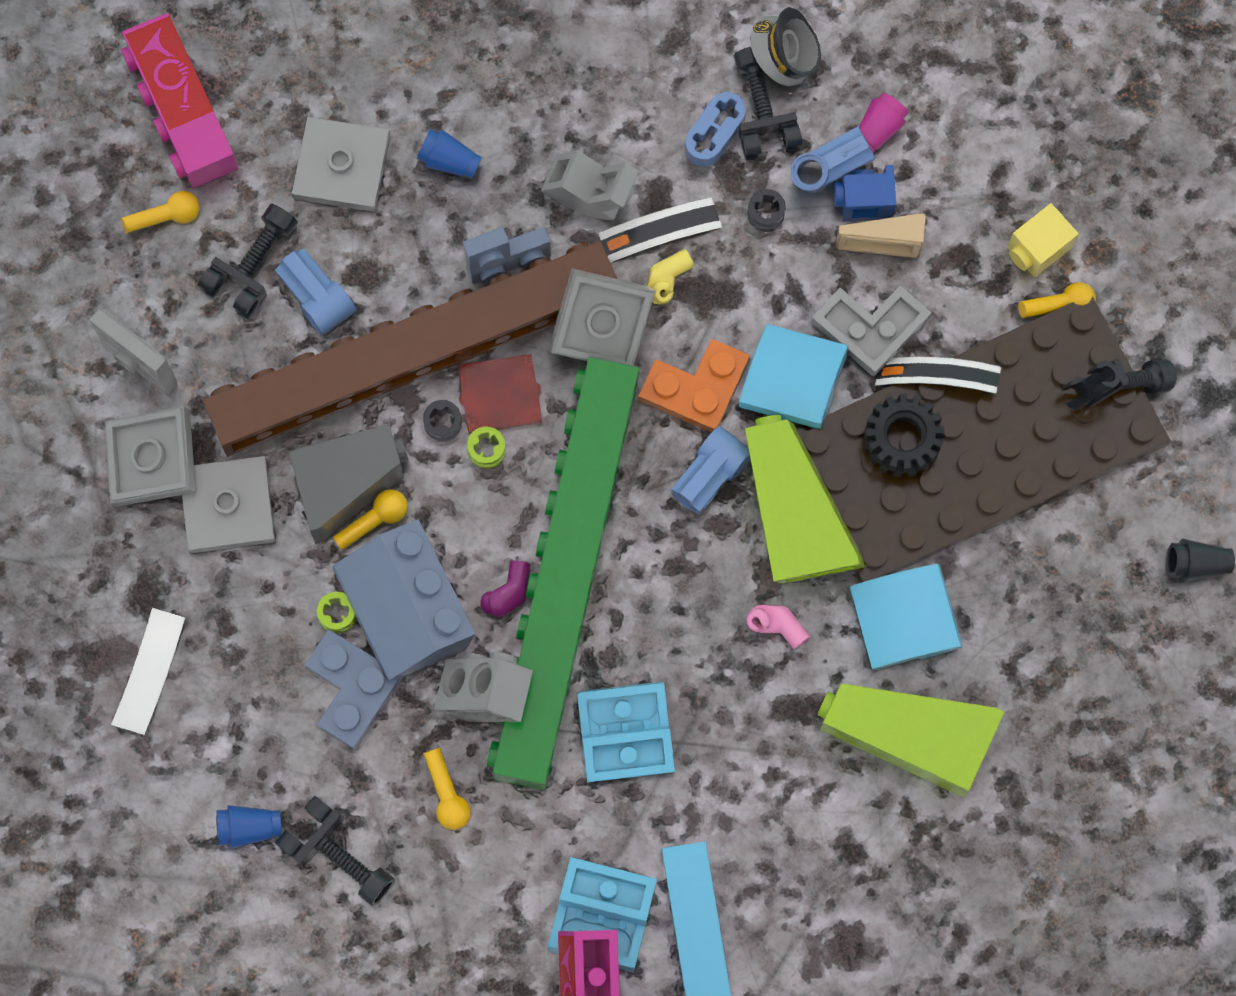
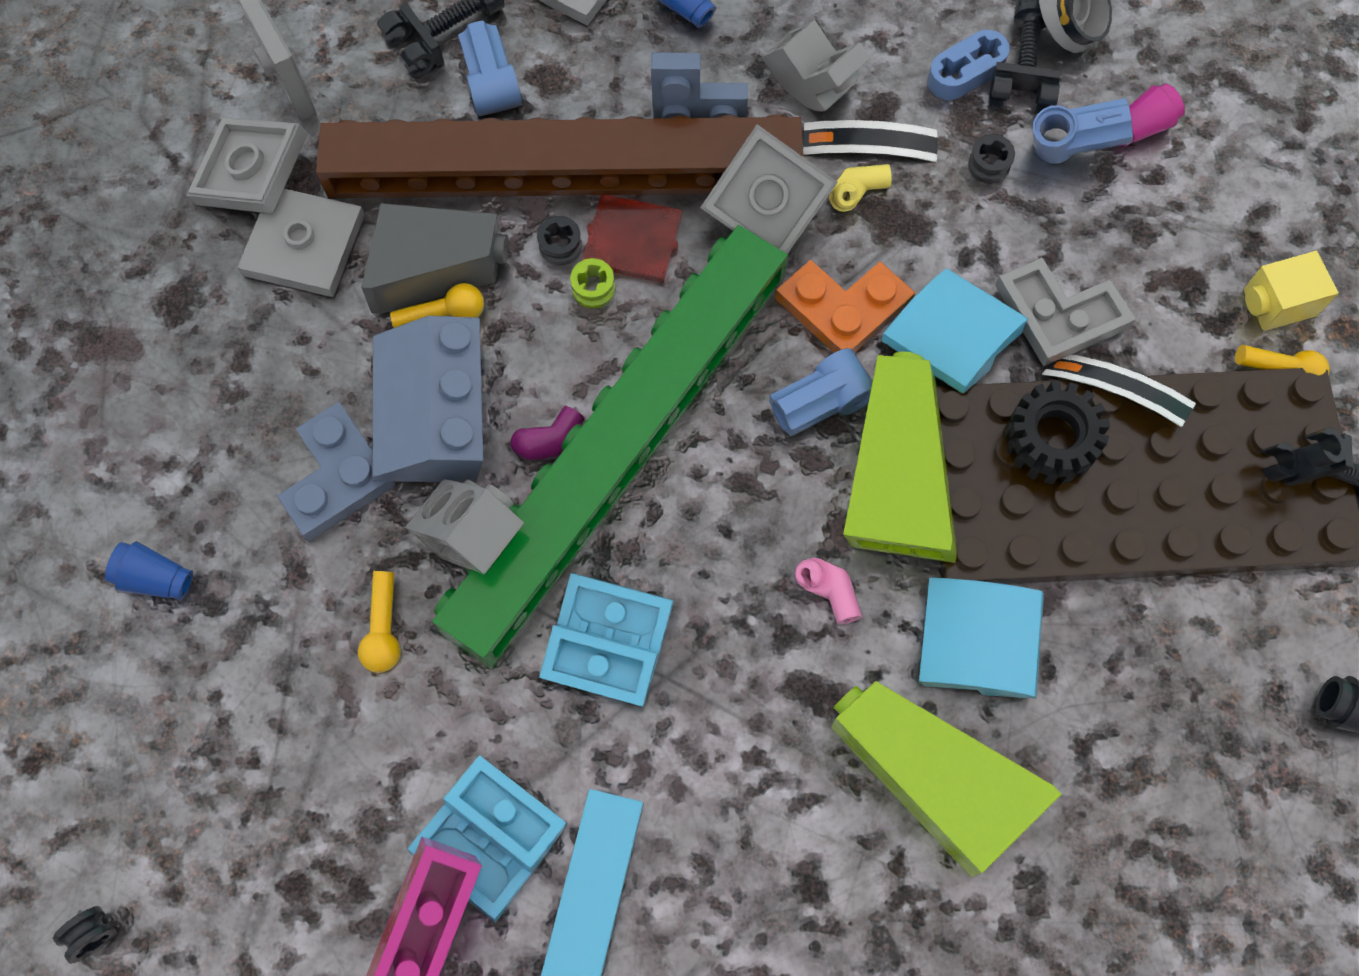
camera: 25 degrees right, 5 degrees down
white sticker [111,608,185,735] -> none
black bar [275,795,395,906] -> none
lime bush [316,591,357,634] -> none
blue brick [833,165,896,221] -> none
tan slope [835,214,926,258] -> none

